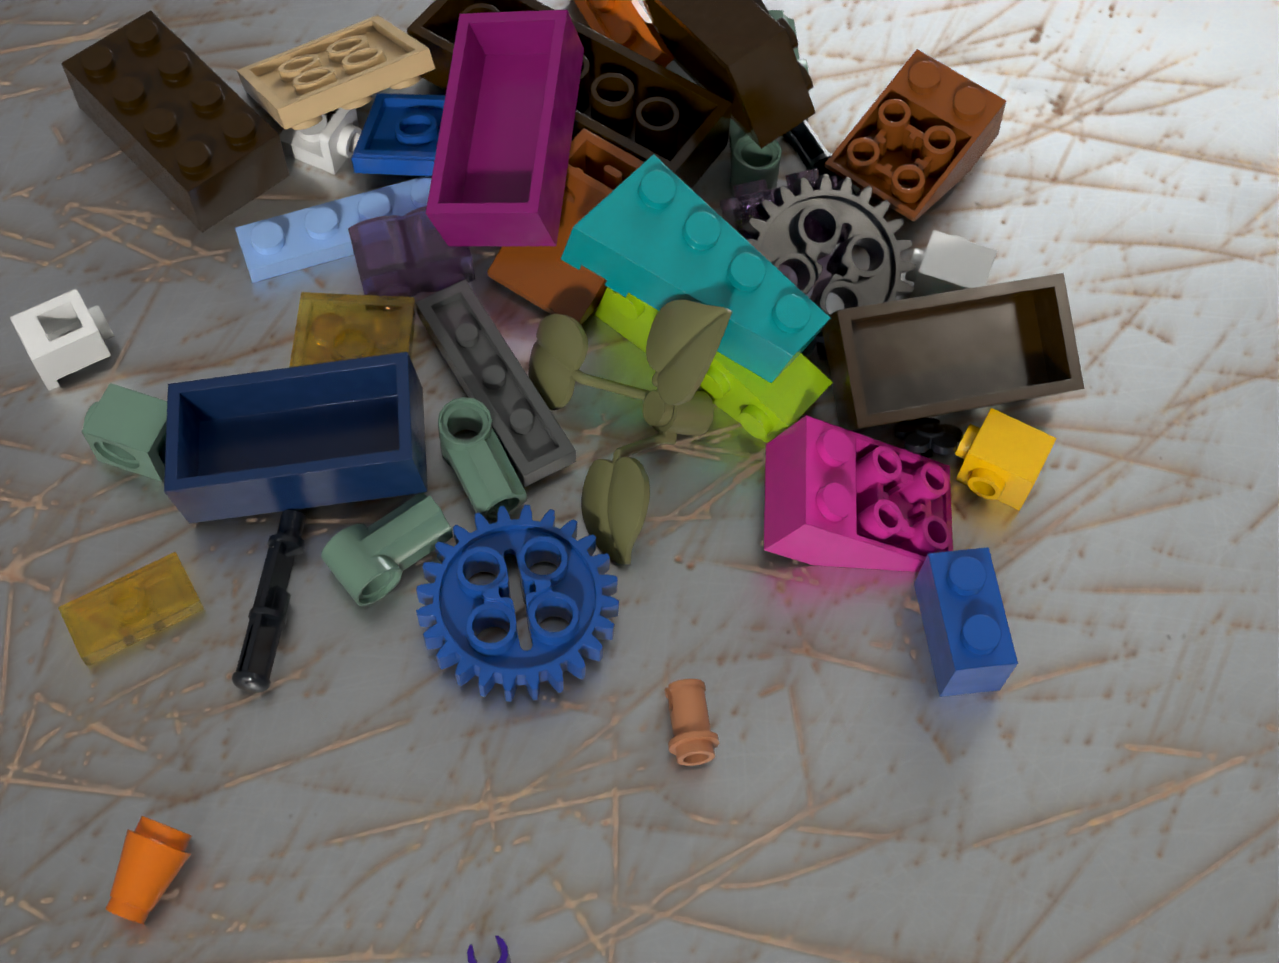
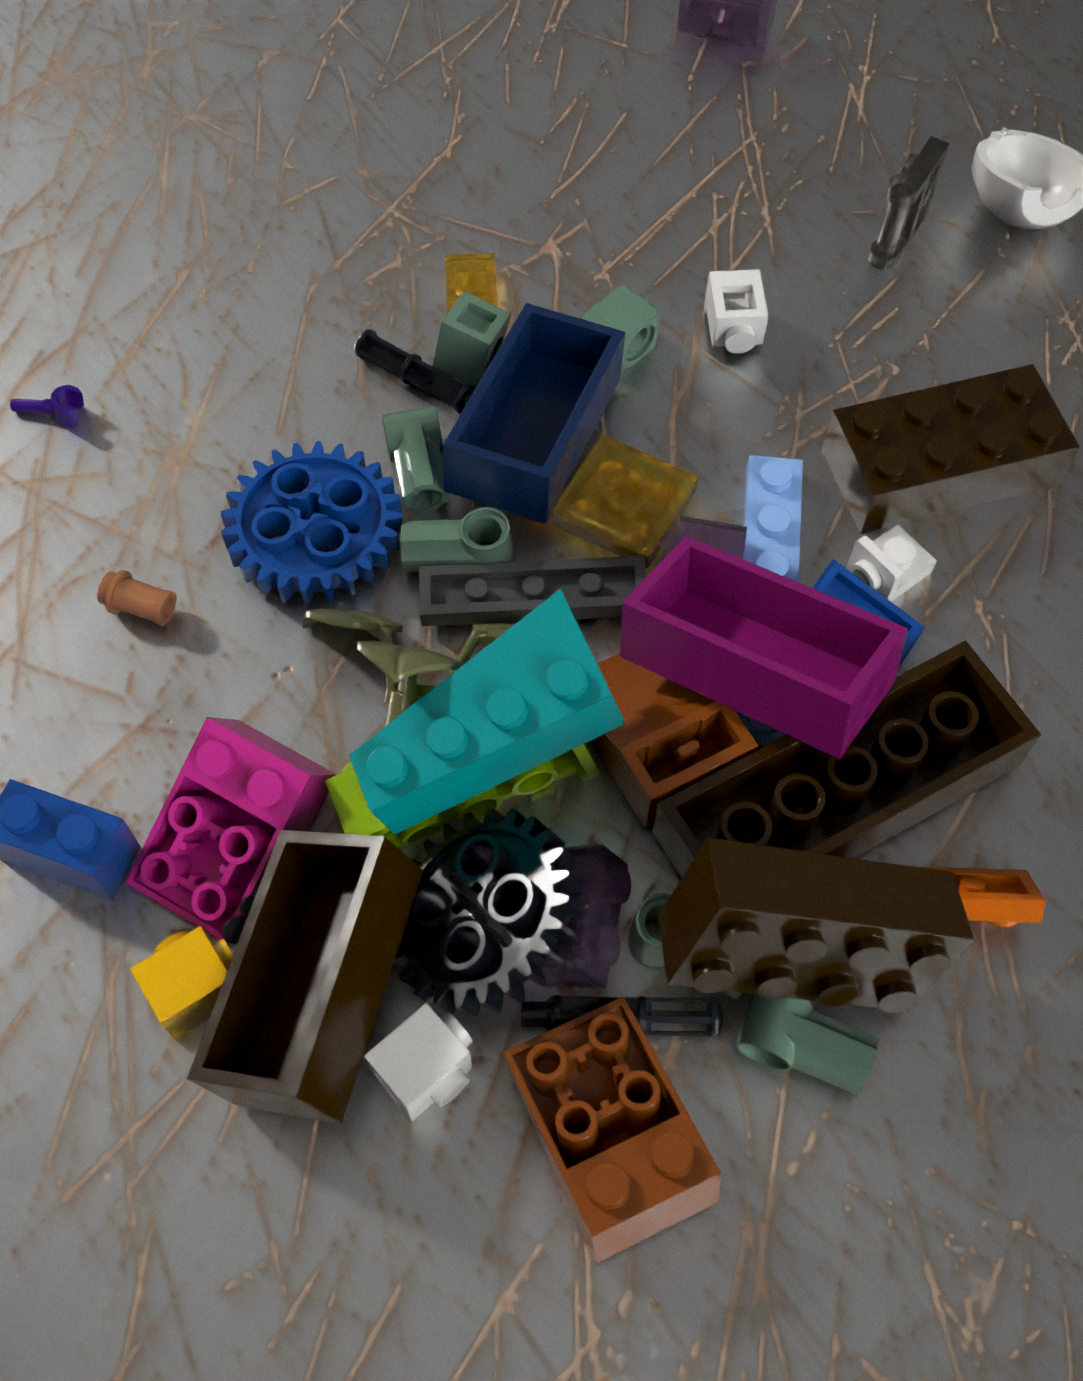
camera: 120 degrees right, 0 degrees up
orange cone [105,816,192,924] -> none
tan plate [237,15,436,130] -> none
none -> sand green brick [432,291,511,387]

